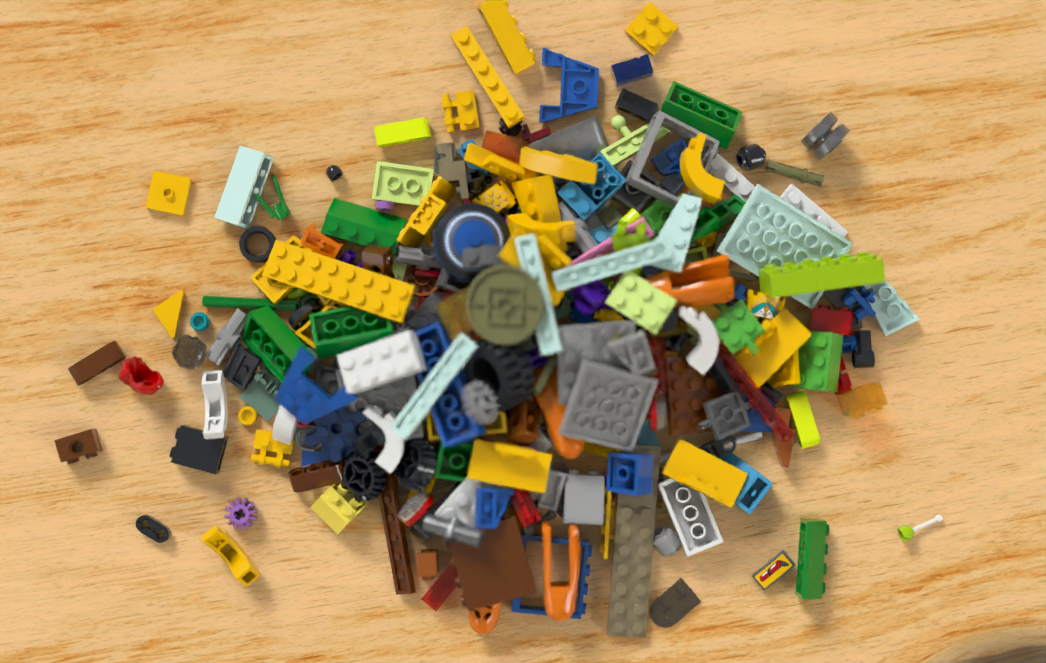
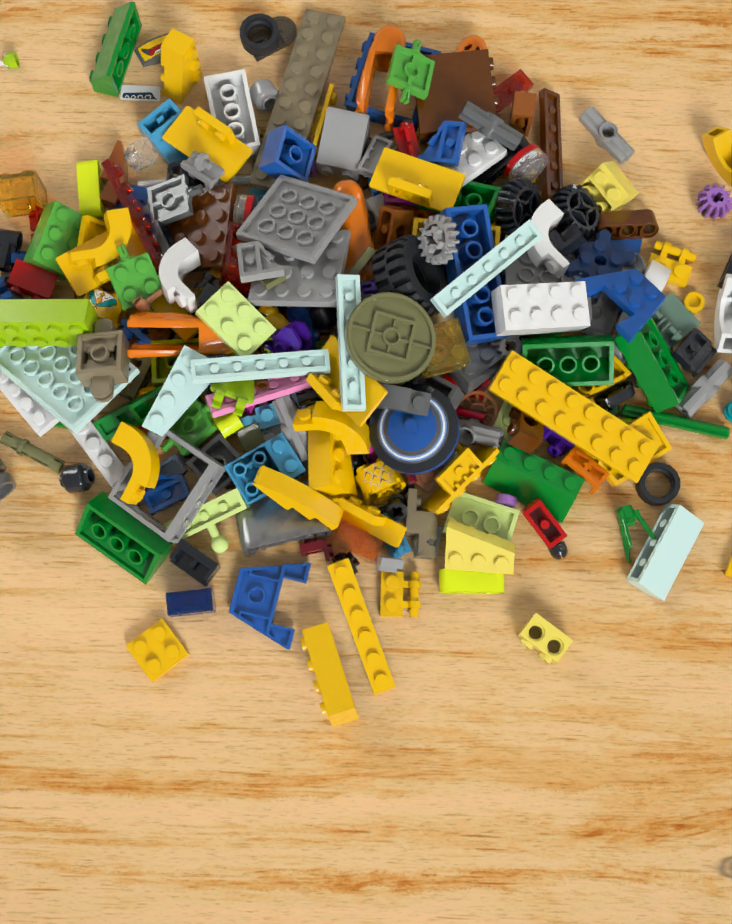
camera: 170 degrees left, 10 degrees down
none -> yellow arch [68,208,131,271]
none -> dark tan brick [76,318,130,403]
none -> white sticker [120,85,161,102]
none -> clear brick [125,136,158,173]
none -> nougat hand [132,289,163,312]
none -> yellow wedge [160,28,203,105]
none -> light grey hips [180,151,225,190]
none -> black tyre [240,13,279,56]
none -> light grey slope [376,555,404,573]
none -> bright green plate [386,39,435,104]
none -> light yellow wedge [445,517,516,575]
none -> light yellow brick [518,613,573,664]
none -> red brick [520,497,568,549]
none -> light grey piece [579,107,635,164]

